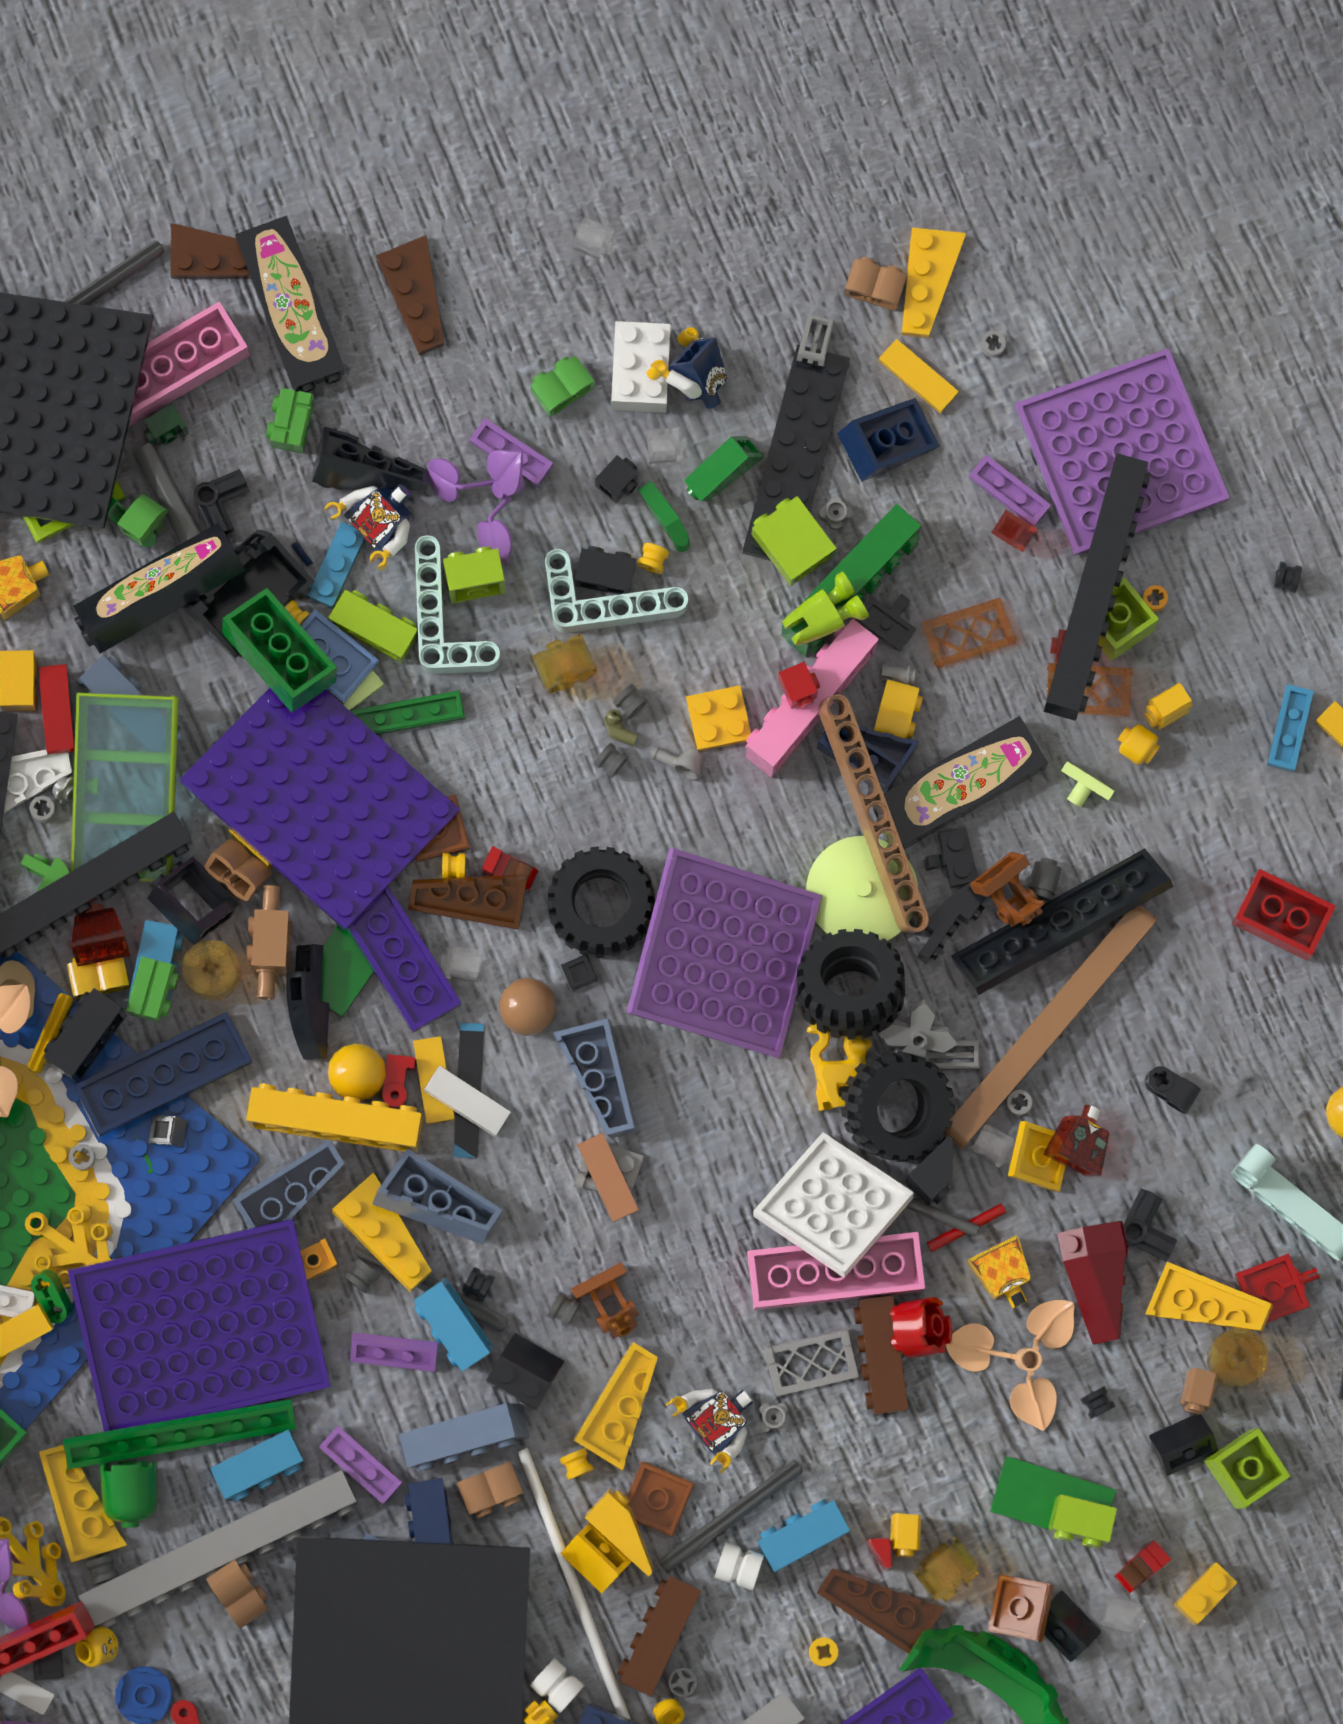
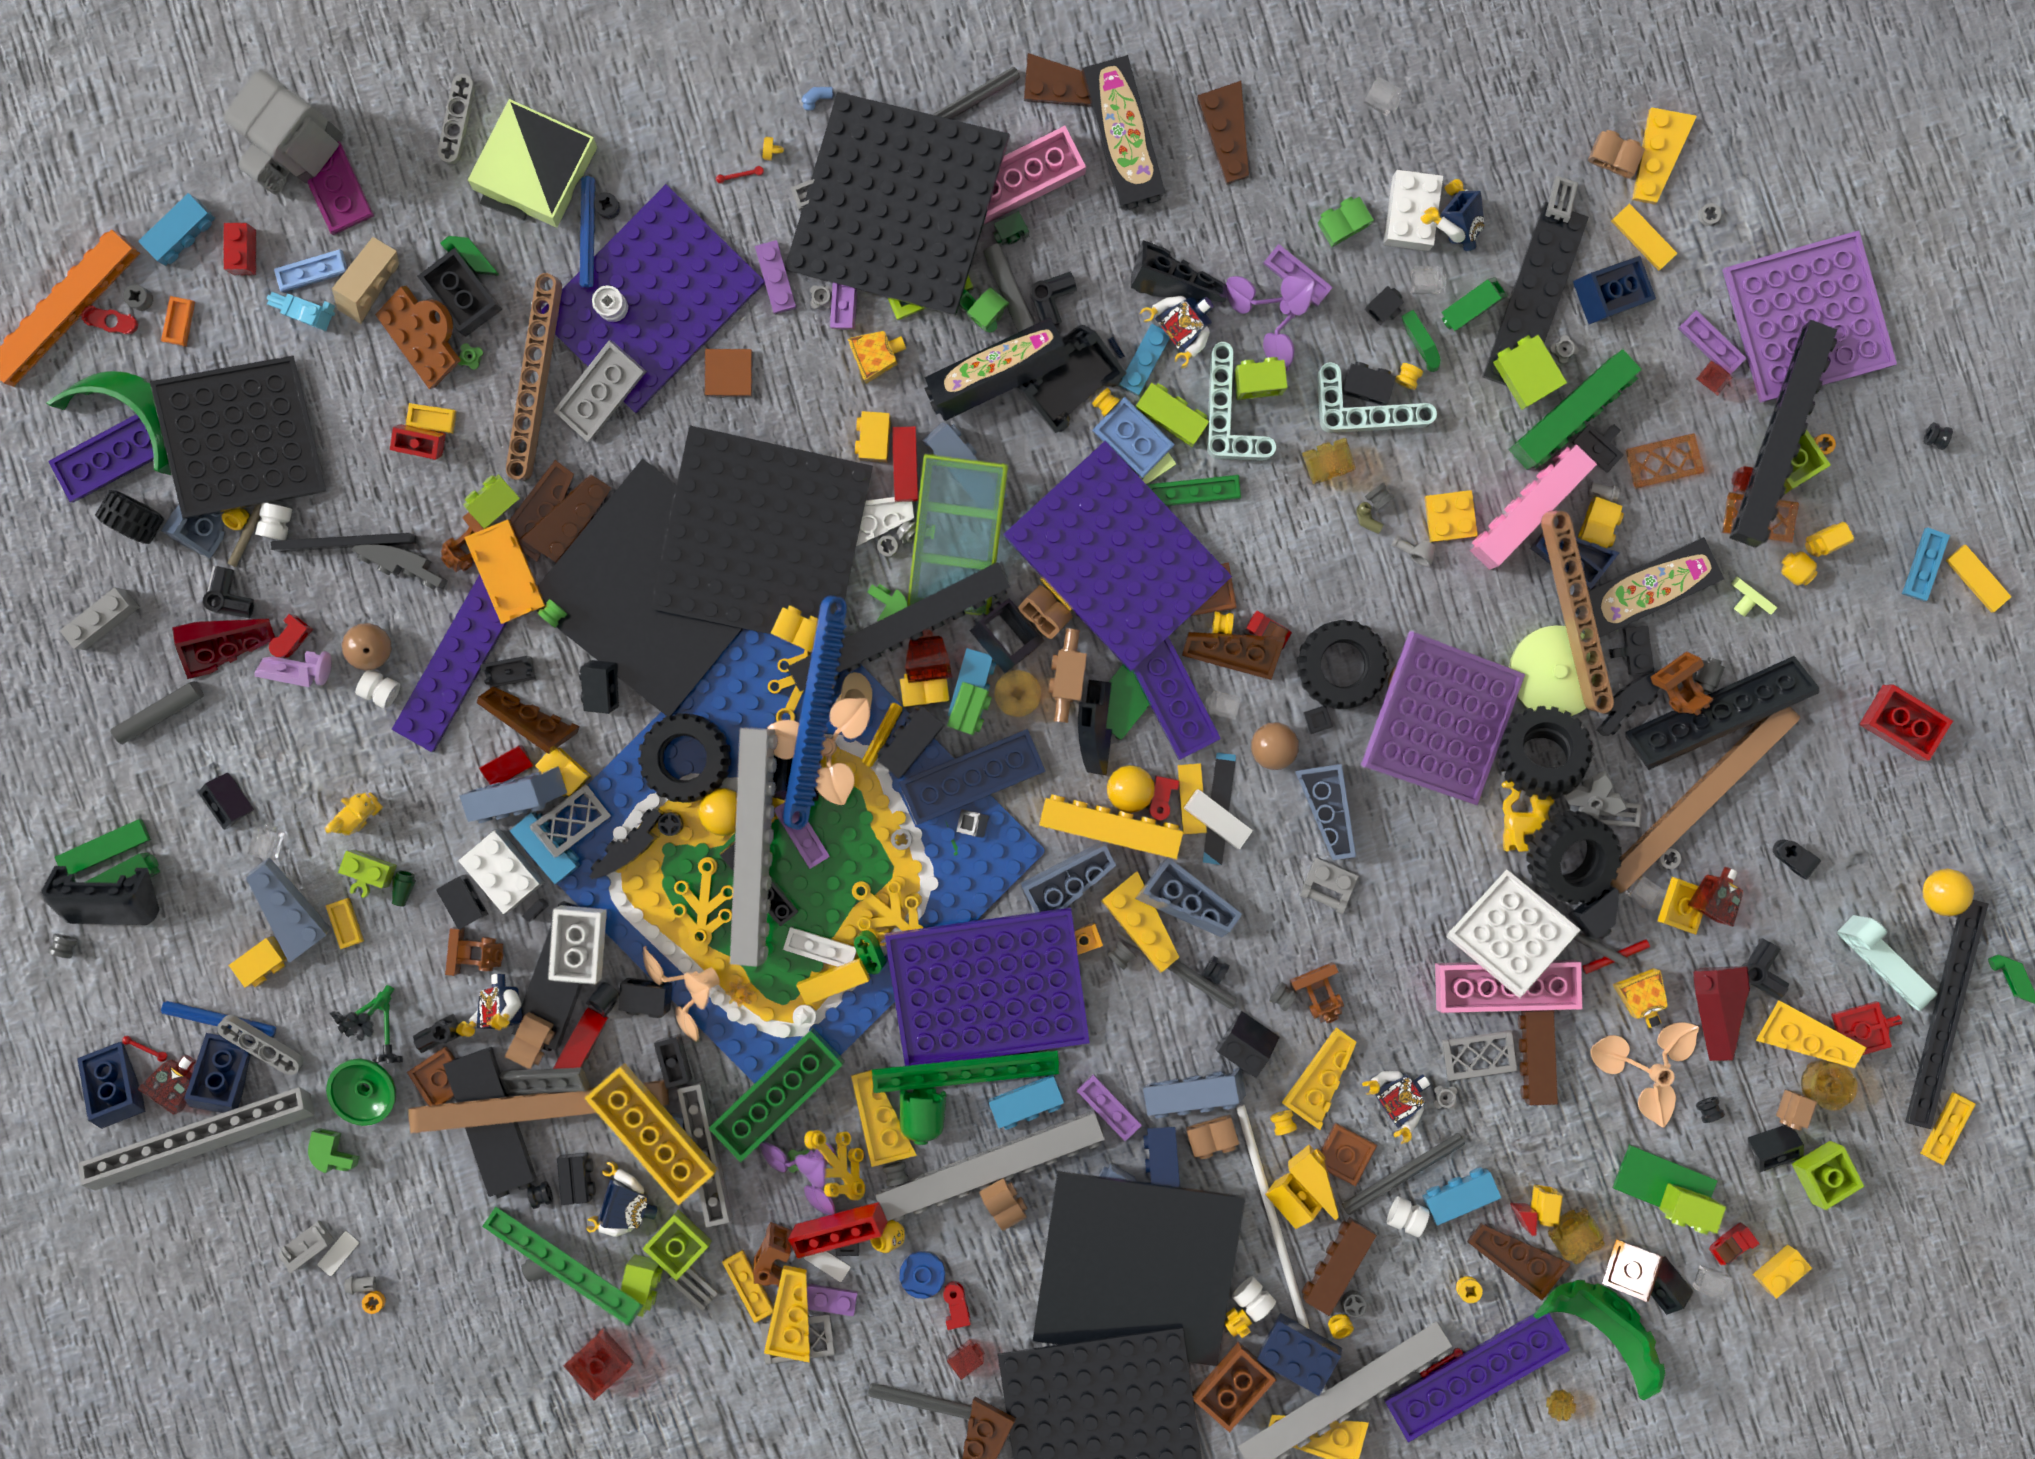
camera: 10 degrees right, 10 degrees up
green brick [222,588,337,713] -> none
bright green brick [266,388,315,453] -> none
medium lavender plate [350,1332,438,1372] -> none
dark azure brick [413,1277,494,1371] -> none
nougat tile [577,1133,639,1223] -> none
dark grey wheel [594,743,629,778] -> none
red brick [778,661,820,709] -> none
lime piece [782,571,869,646] -> none
red brick [891,1297,953,1358] -> none

